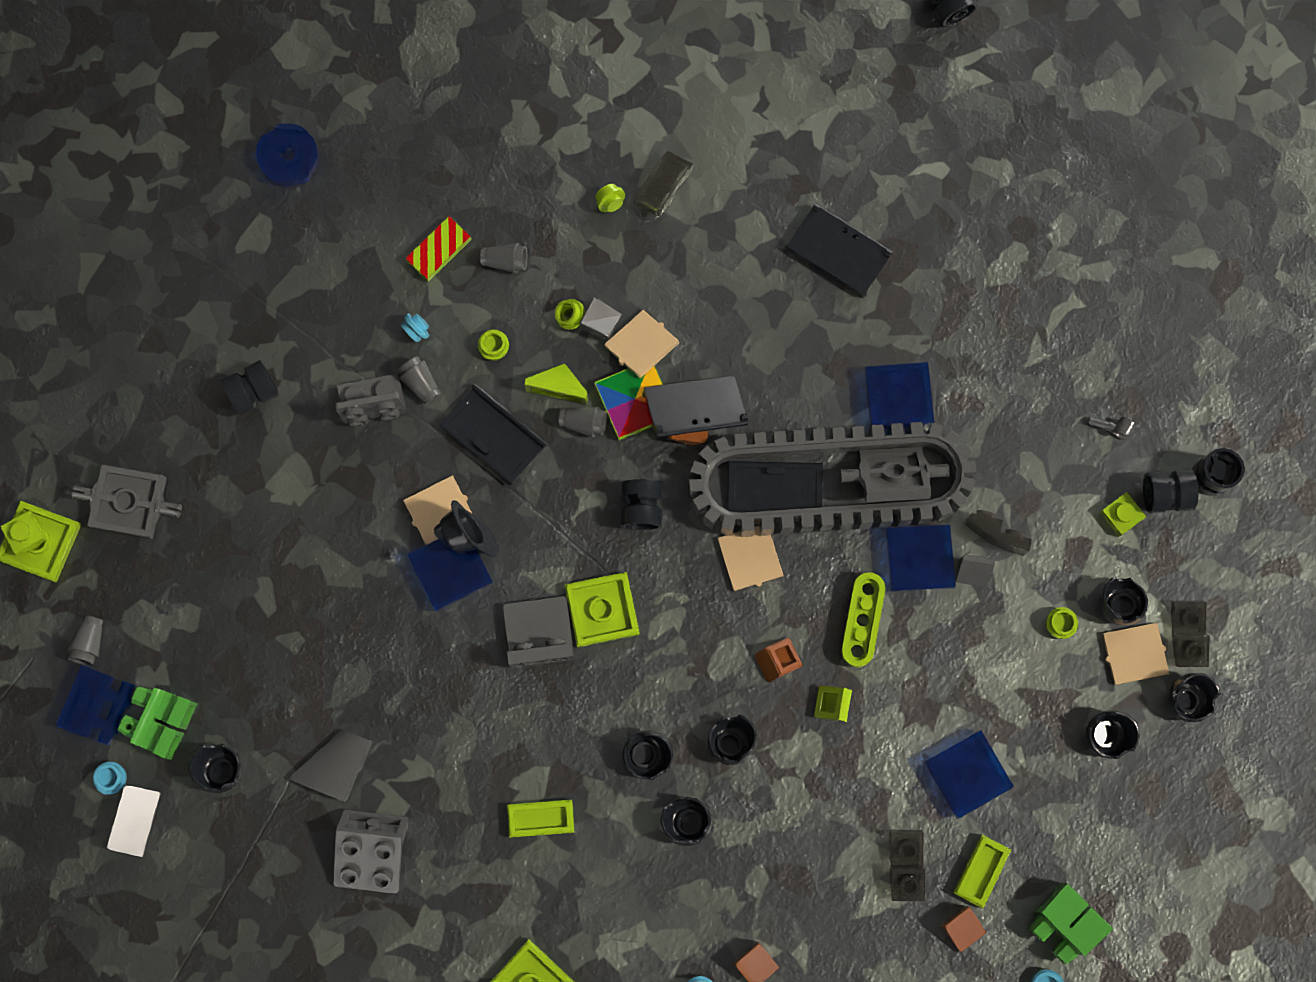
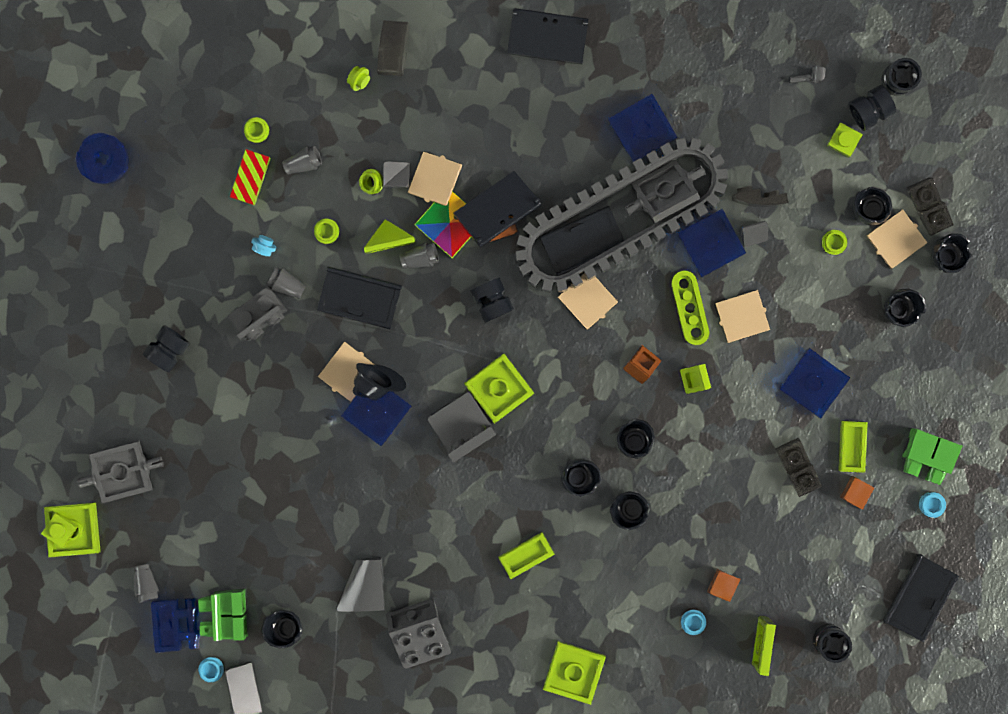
camera: 25 degrees left, 10 degrees up
none -> lime plate [244,117,269,143]
none -> tan piece [715,290,770,343]

